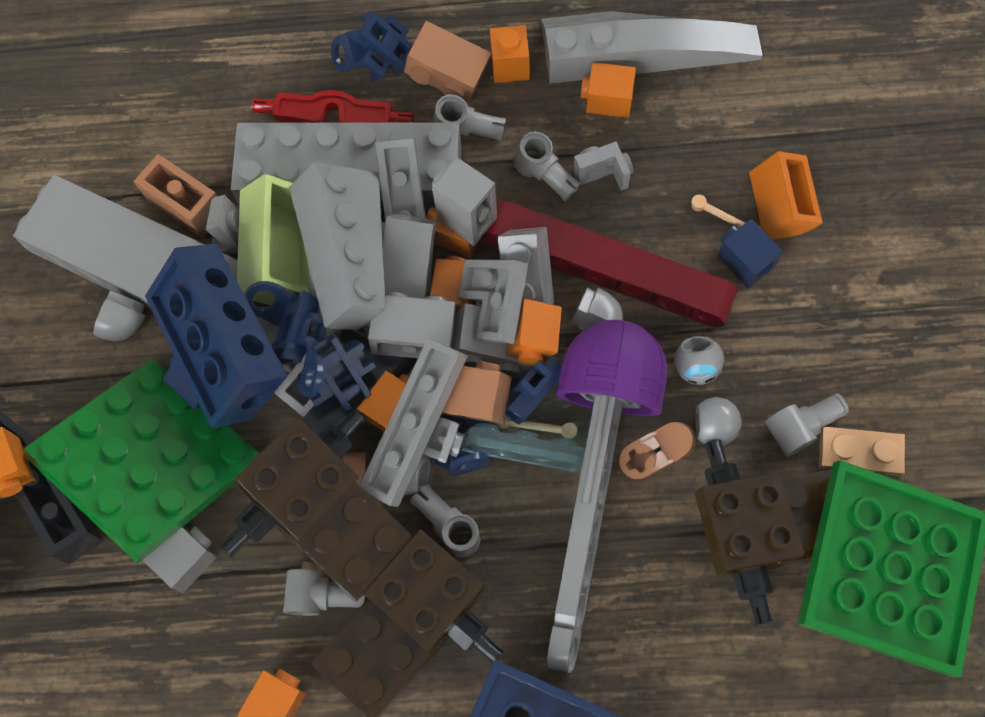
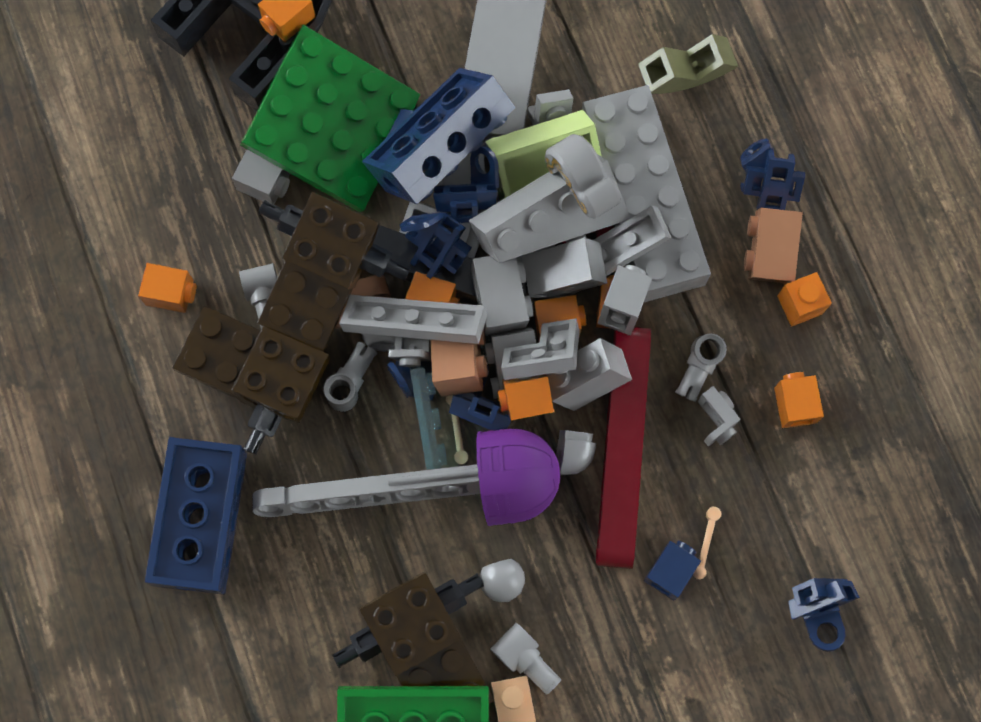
camera: 65 degrees right, 5 degrees up
light grey piece [93,291,146,342] -> none
nougat brick [133,154,218,239] -> none
red piece [252,90,414,123] -> none
light grey pin [432,94,506,141] -> none
light grey wedge [541,11,763,84] -> none
nougat piece [619,422,697,479] -> none
light grey piece [674,336,725,385] -> none
orange brick [749,151,823,239] -> none
none -> light grey animal [545,134,621,219]
none -> olive brick [638,34,739,94]
none -> dark blue piece [788,578,860,652]

